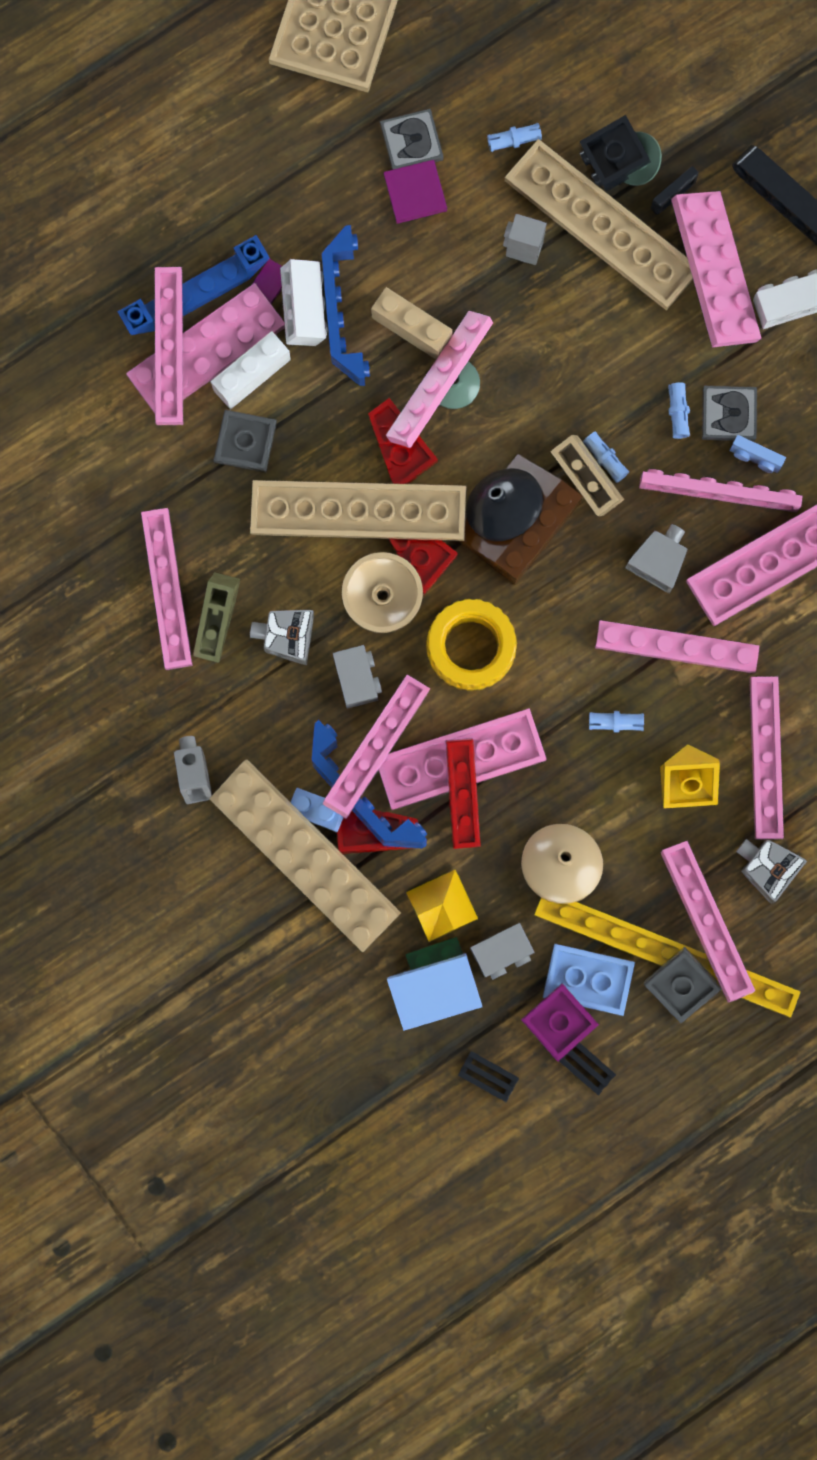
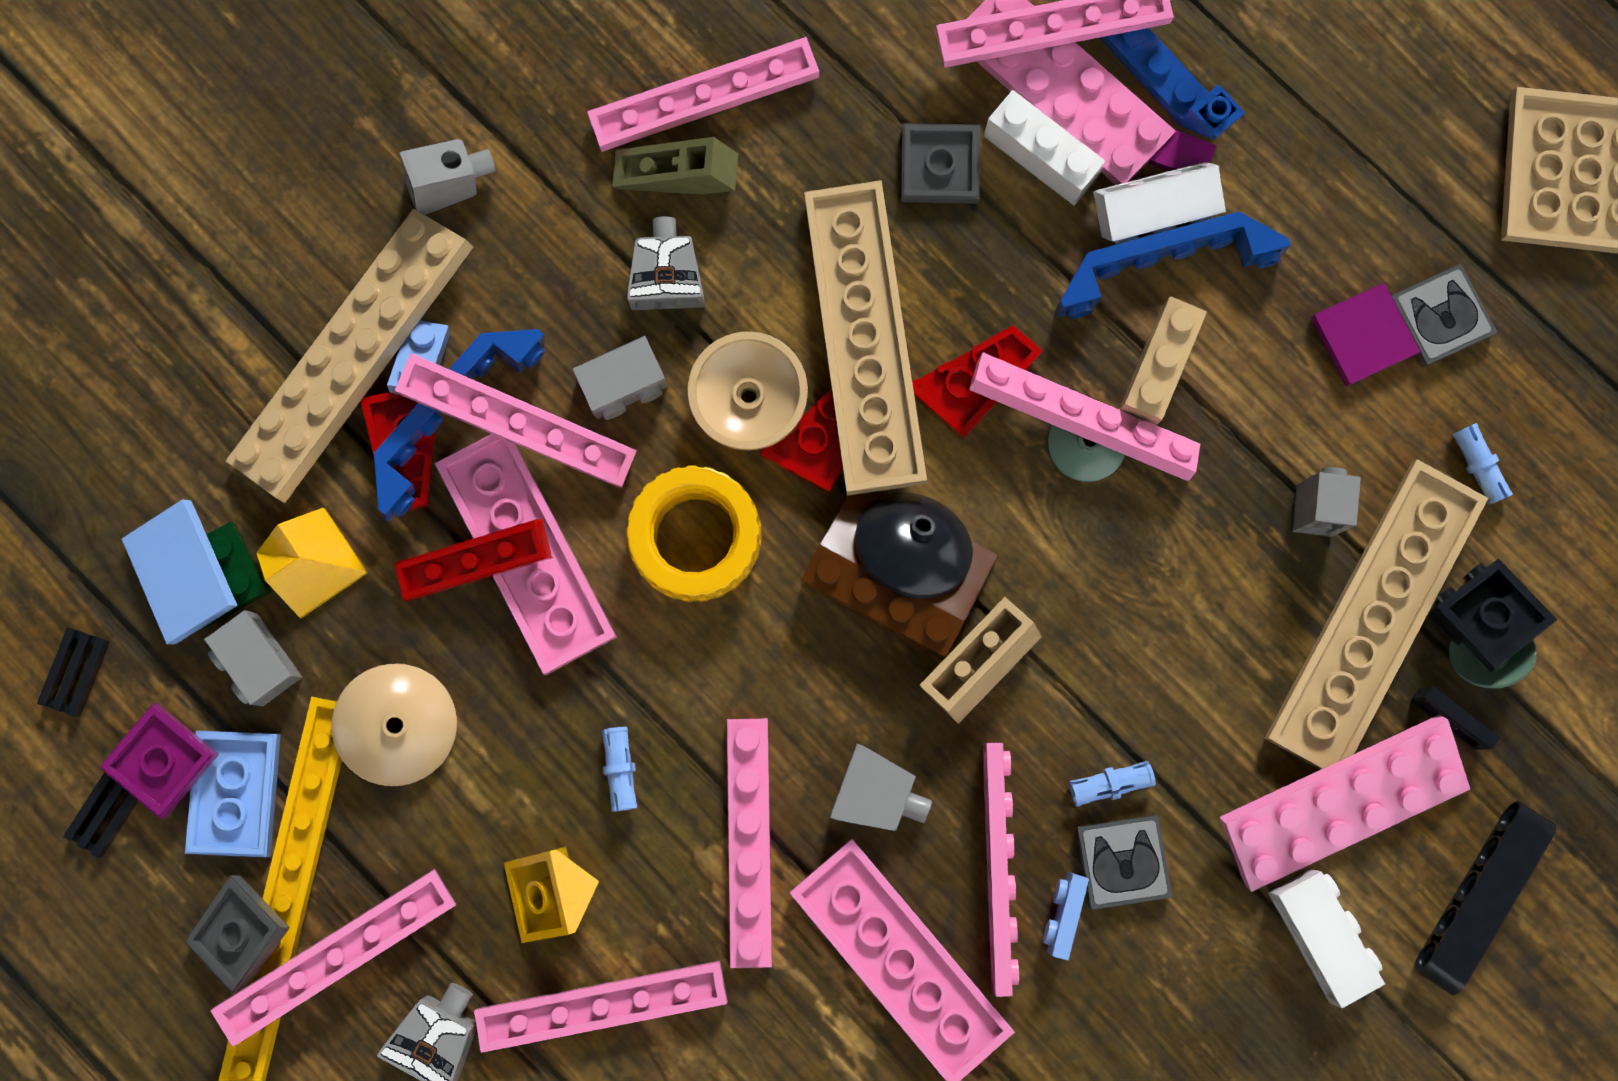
camera: 80 degrees right, 0 degrees up
light blue pin [583,431,629,483] -> none

